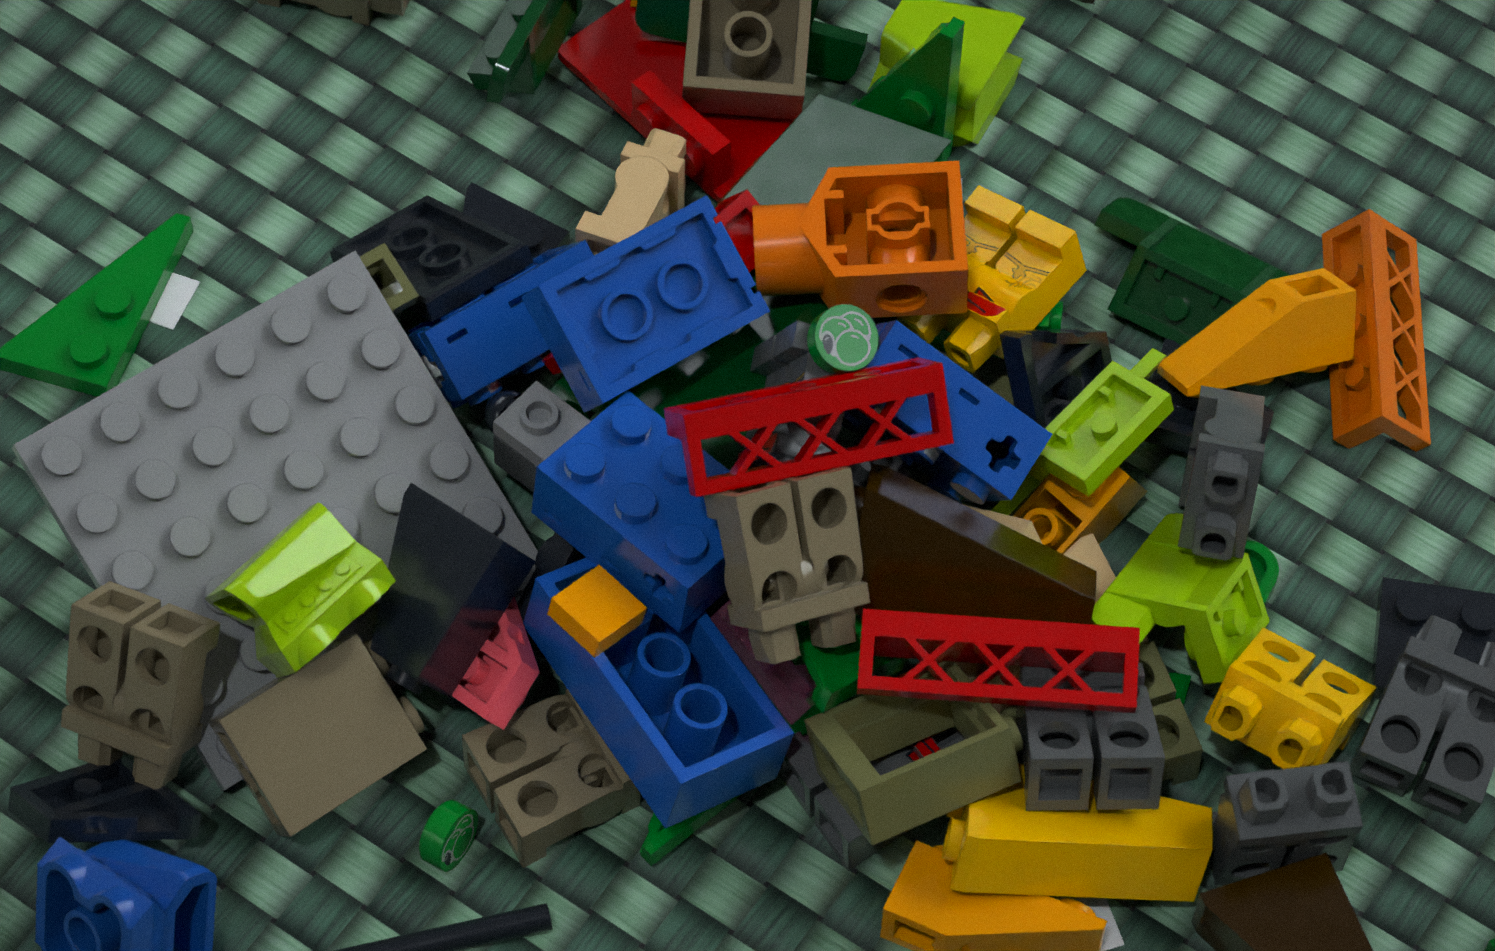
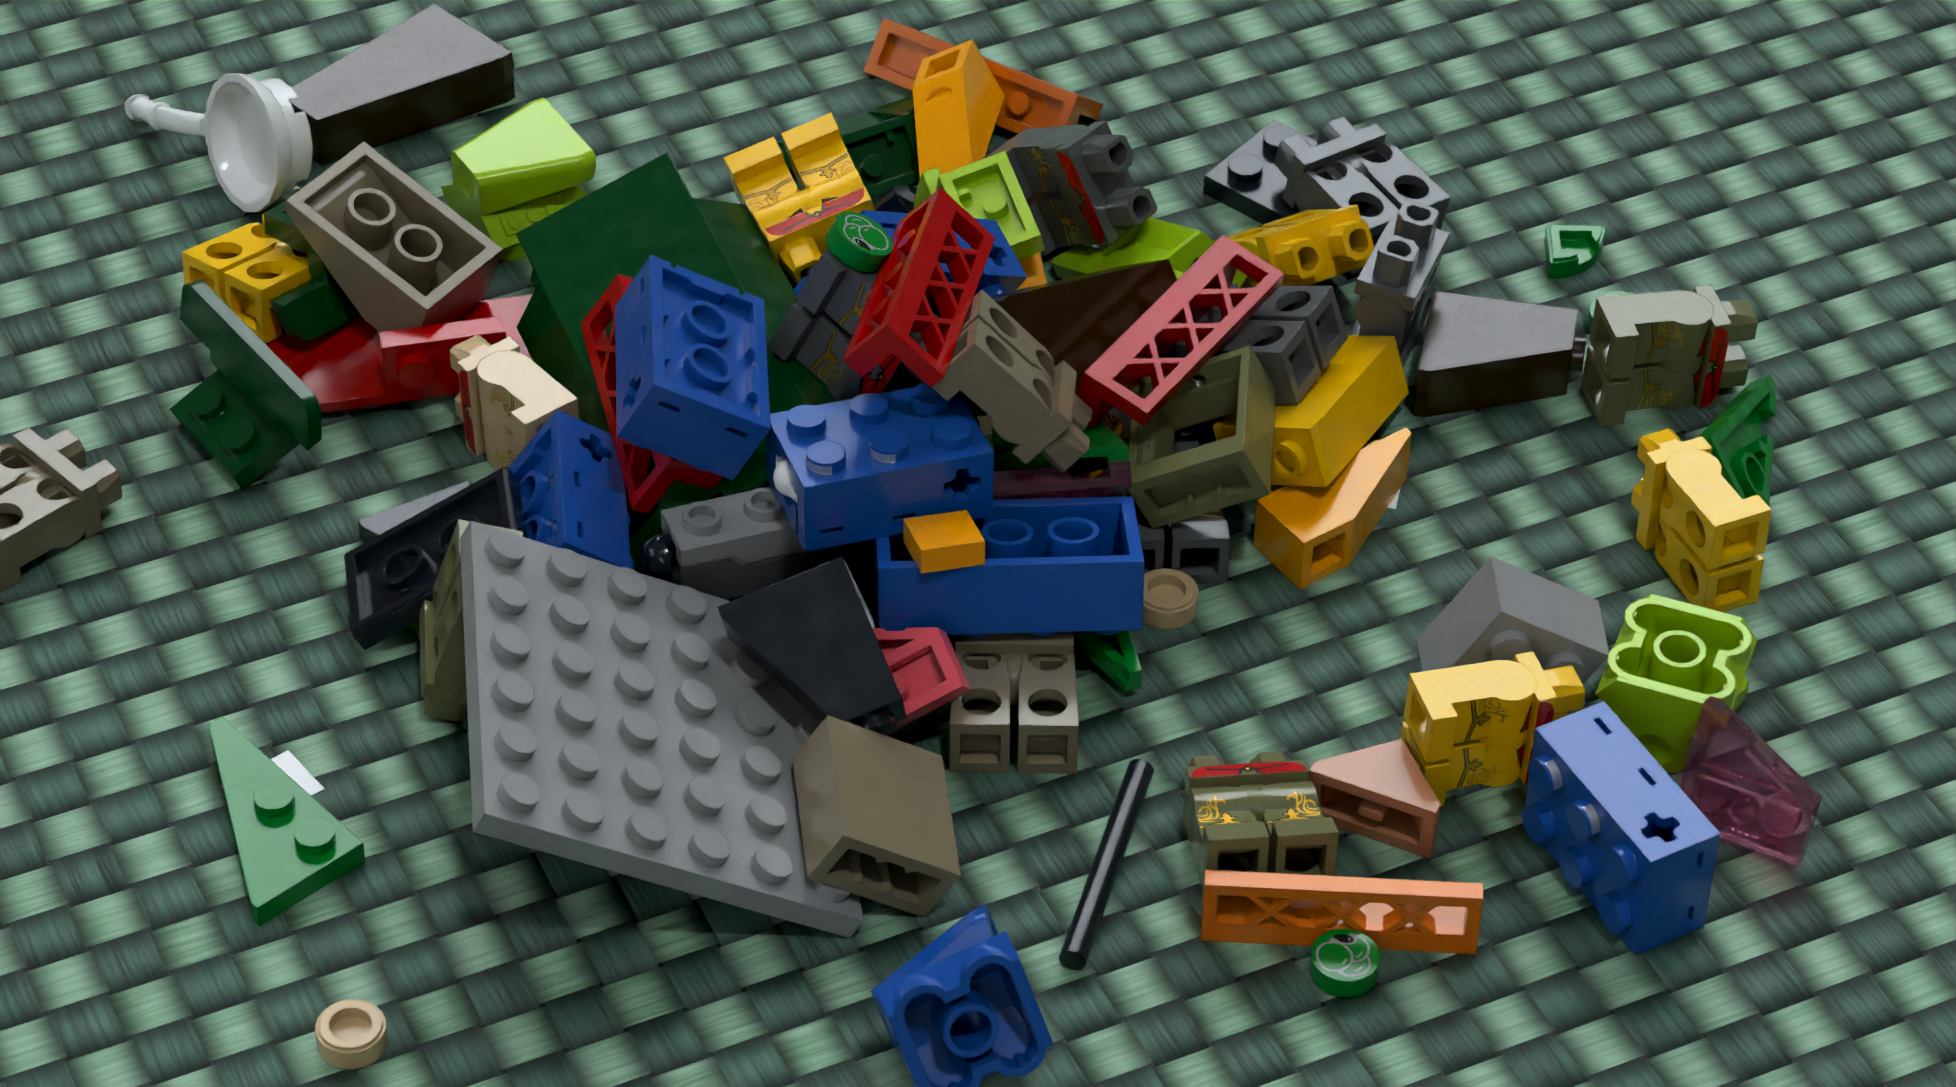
camera: 60 degrees left, 15 degrees down
black wing [8,753,201,843] -> none
dark tan hips [61,581,220,789] -> none
lime piece [205,502,396,678] -> none
green tile [419,800,478,872] -> none
orange brick [752,161,968,318] -> none
green wing [850,17,965,162] -> none
none -> tan tile [1143,568,1199,629]

